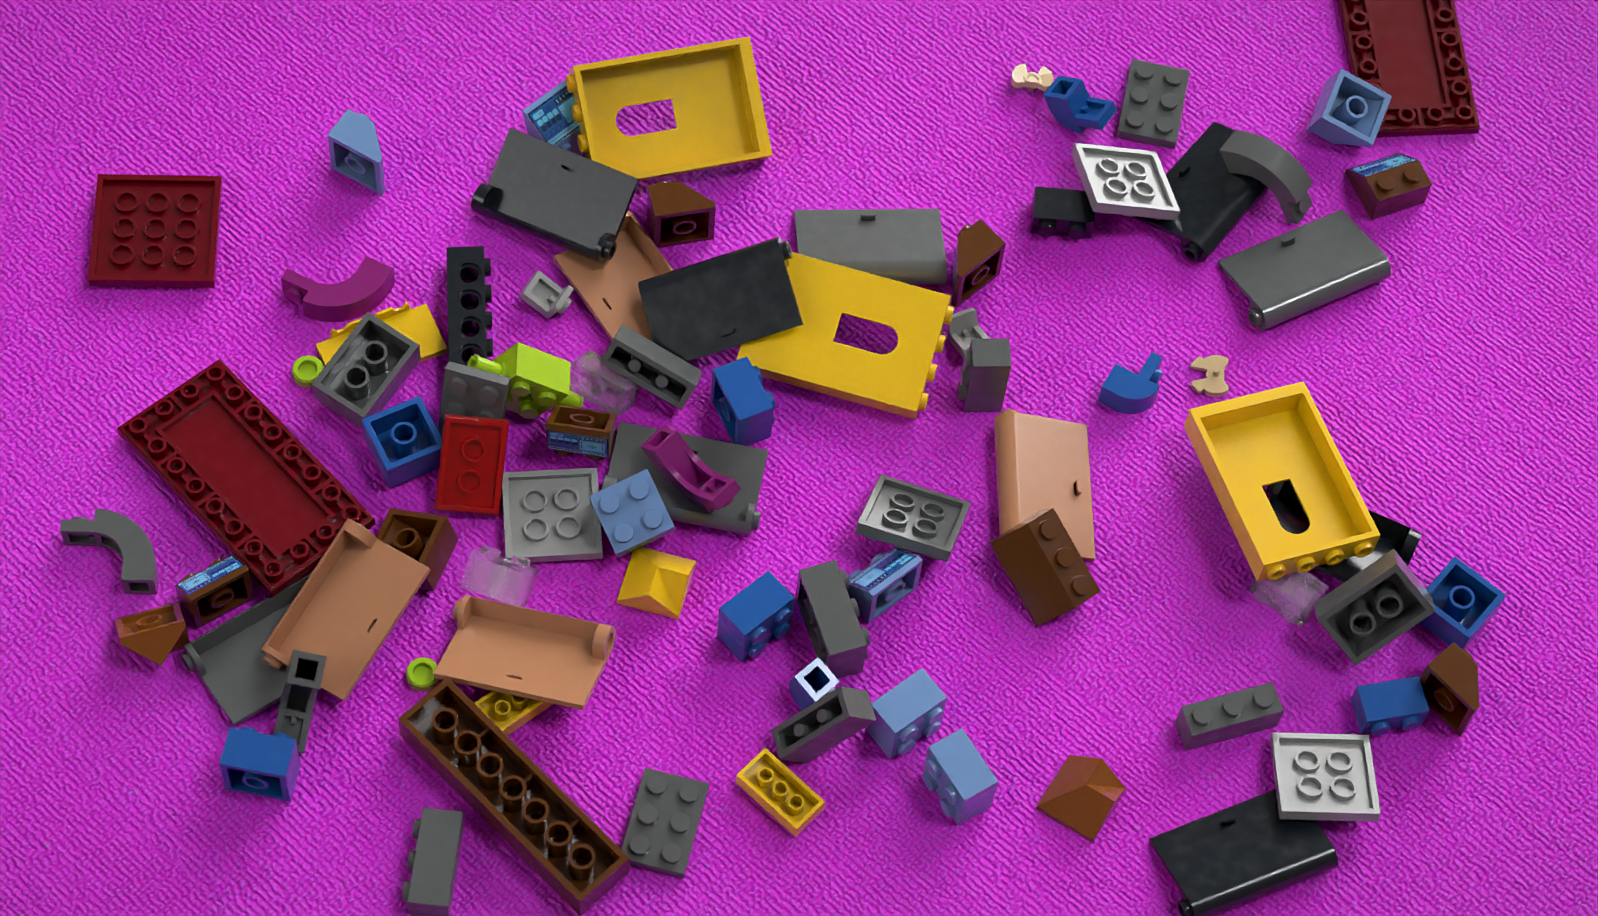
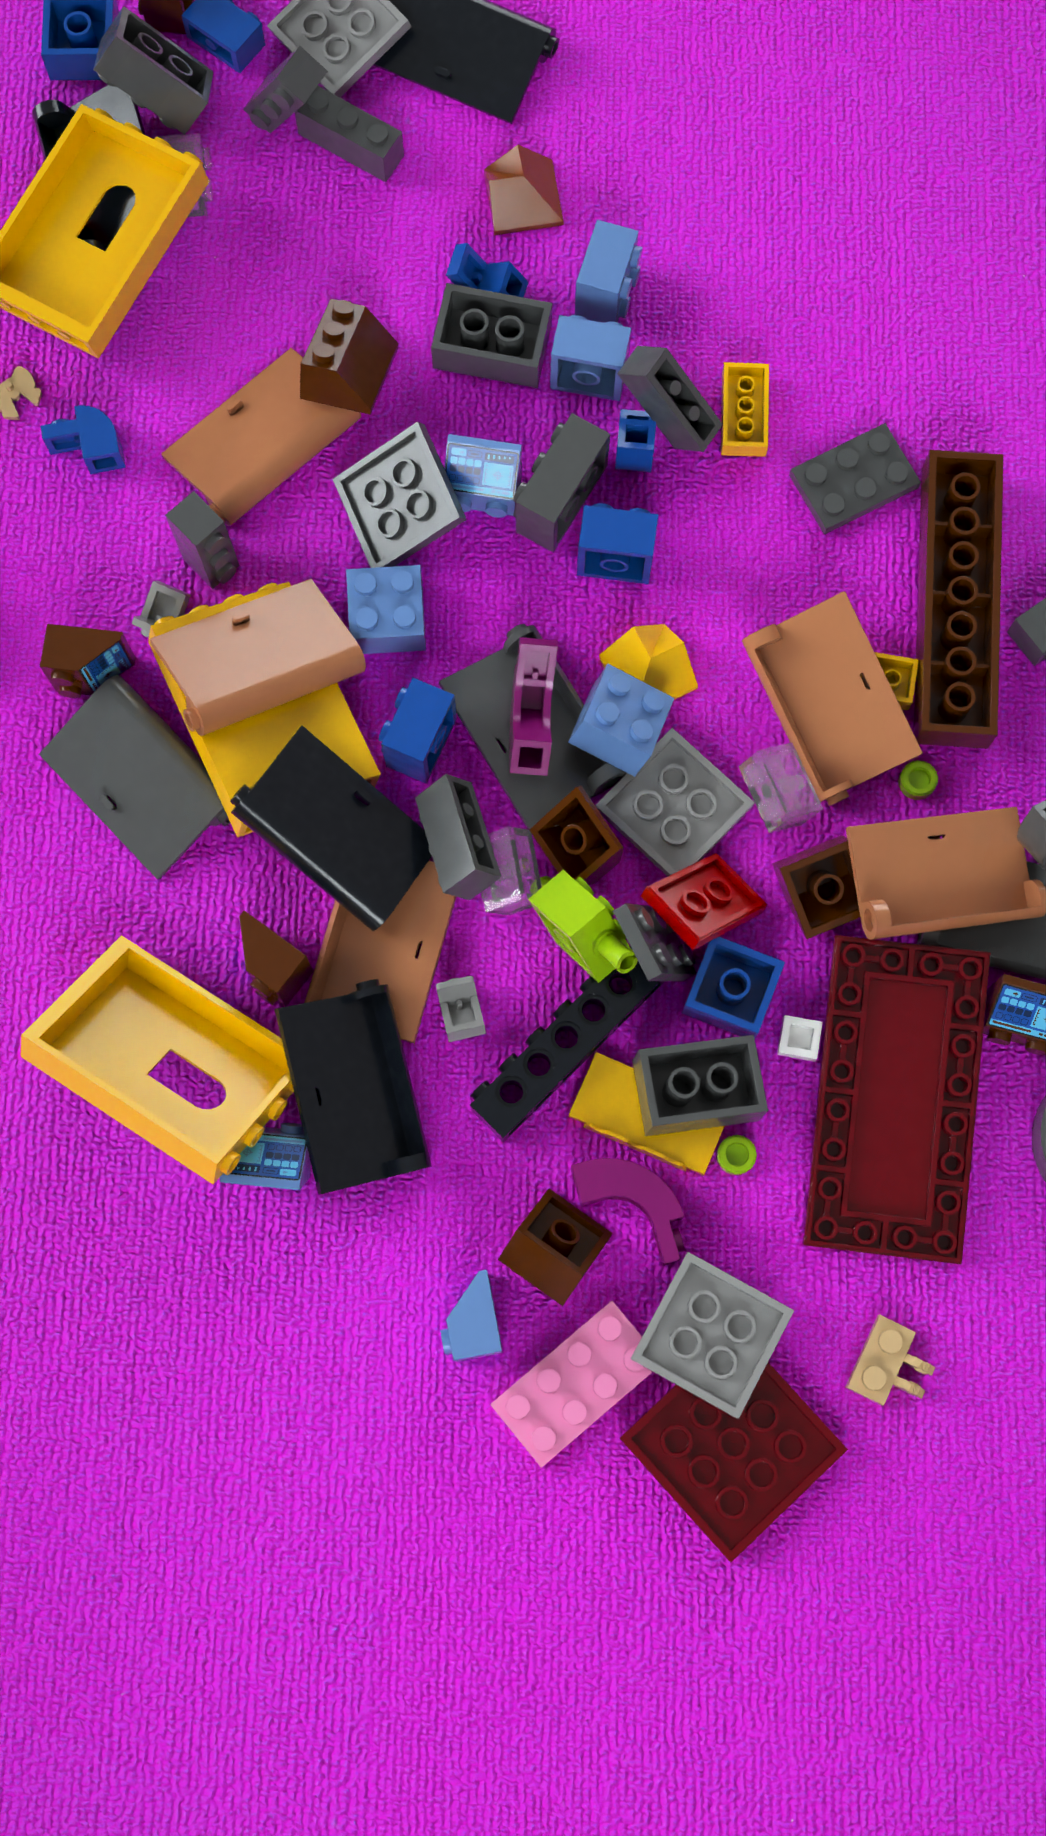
camera: 125 degrees left, 15 degrees up
none -> nougat door [150,579,366,736]
none -> dark grey brick [243,46,328,133]
none -> medium blue brick [346,565,426,654]
none -> dark grey brick [431,283,552,388]
none -> blue brick [446,243,528,297]
none -> bright pink plate [490,1301,652,1468]
none -> reddish brown slope [498,1189,613,1306]
none -> light grey plate [631,1252,795,1419]
none -> white plate [777,1015,823,1062]
none -> tan hinge [845,1315,935,1406]

